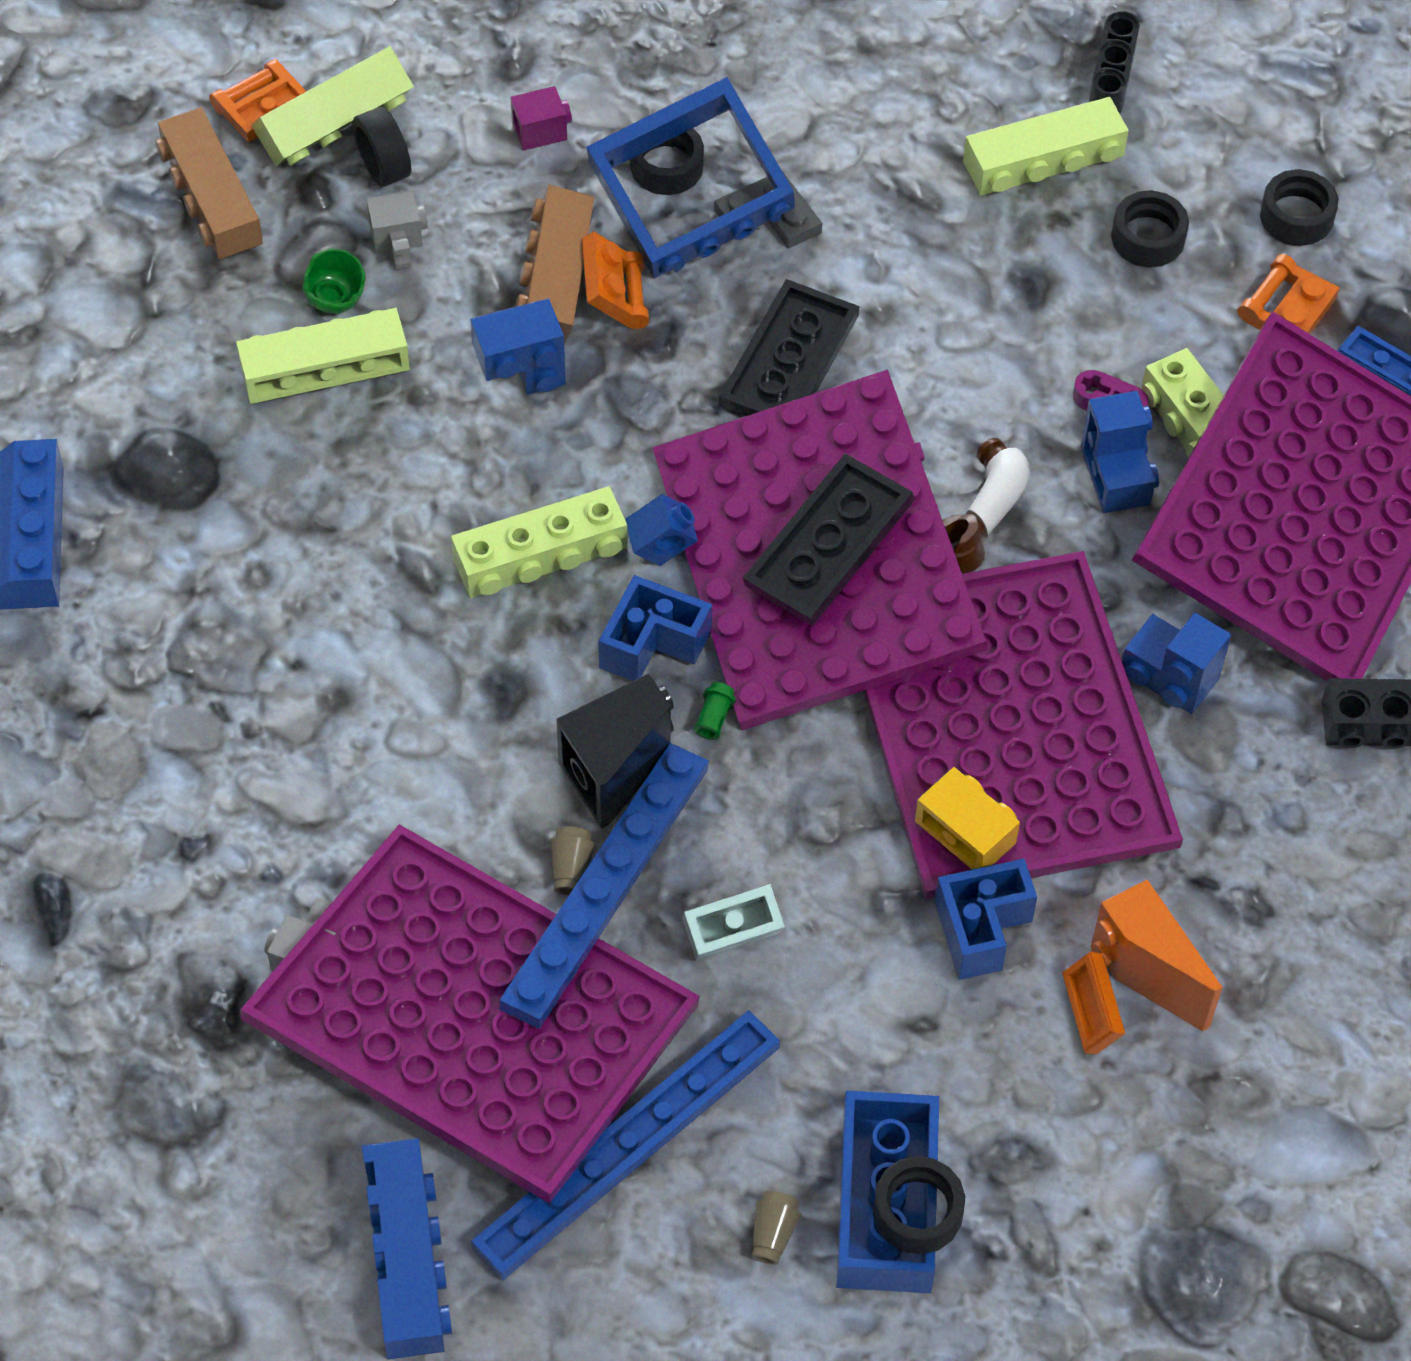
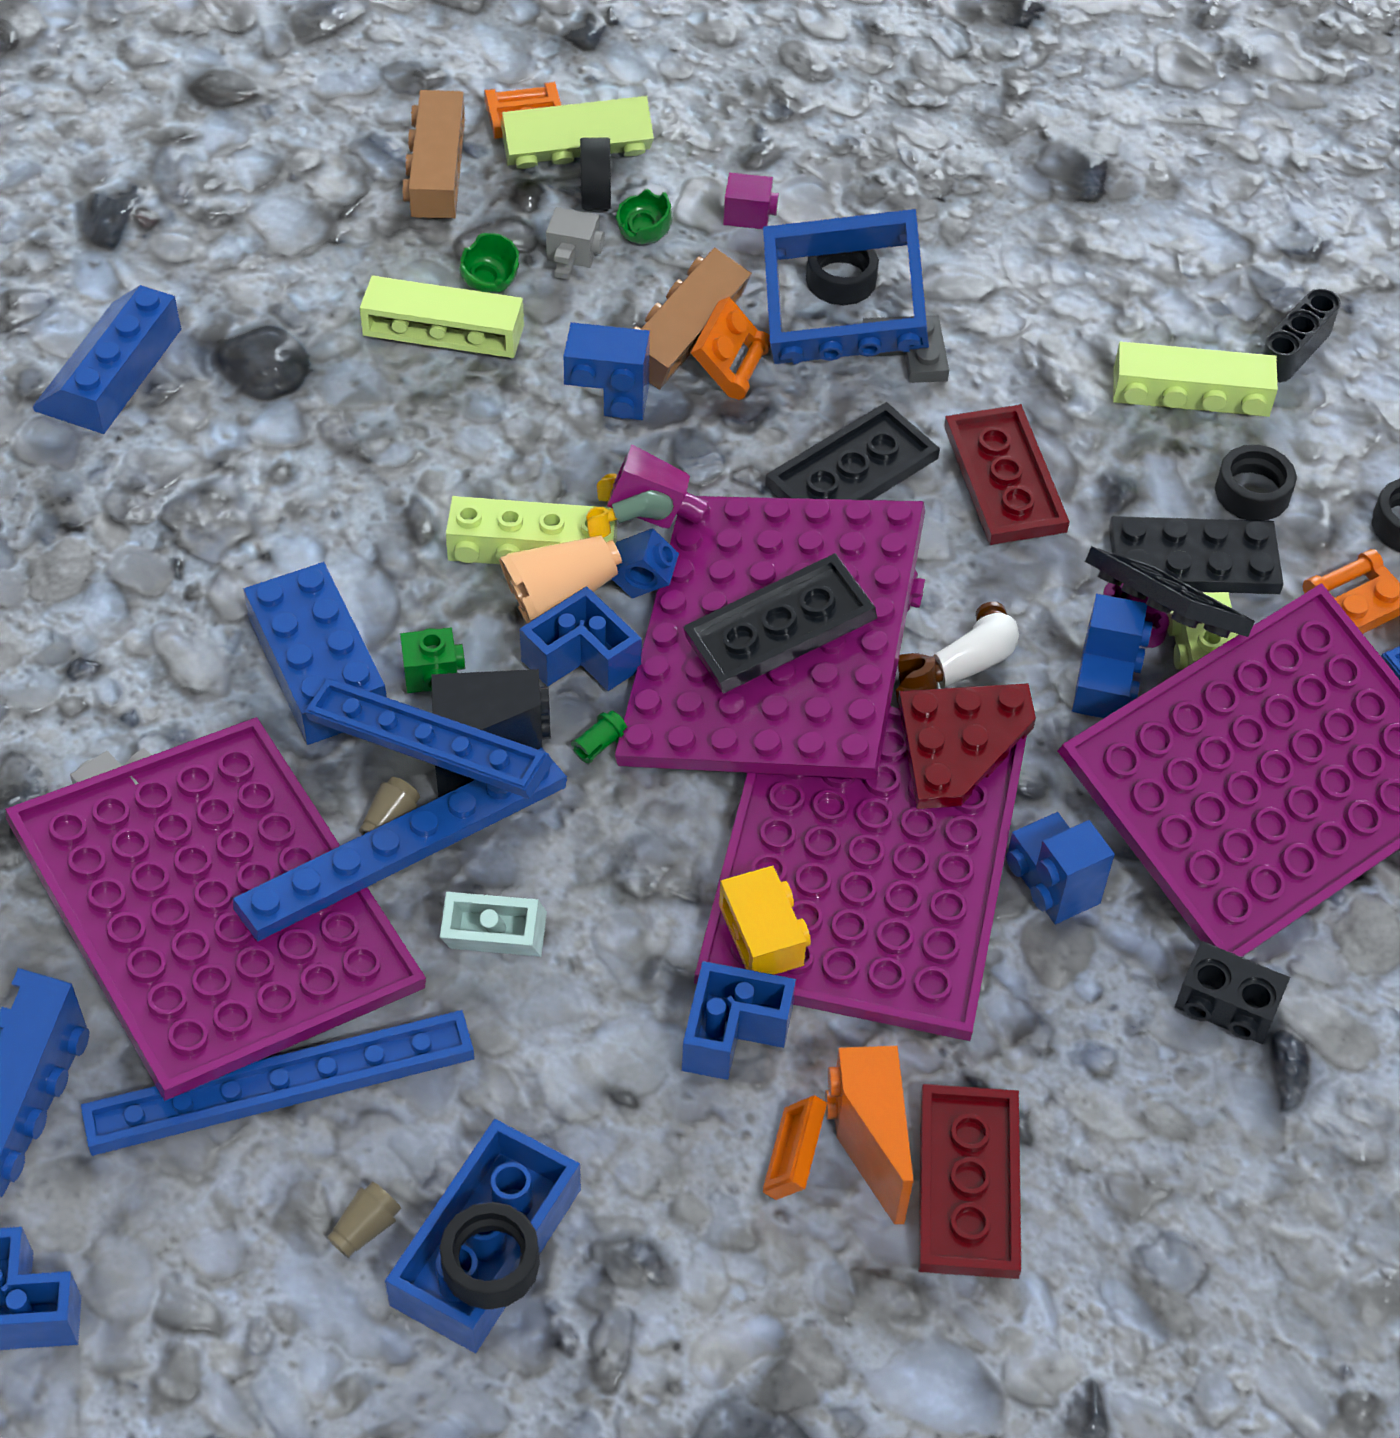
camera: 25 degrees right, 5 degrees down
none -> blue brick [243,562,387,745]
none -> blue tile [304,677,553,799]
none -> green brick [400,627,465,693]
none -> light nougat cone [499,535,622,624]
none -> magenta torso [586,444,707,537]
none -> green hair [615,189,673,244]
none -> dark red plate [898,683,1036,809]
none -> dark red plate [918,1084,1021,1279]
none -> dark red plate [944,404,1070,545]
none -> black plate [1085,546,1255,638]
none -> black plate [1109,516,1284,594]

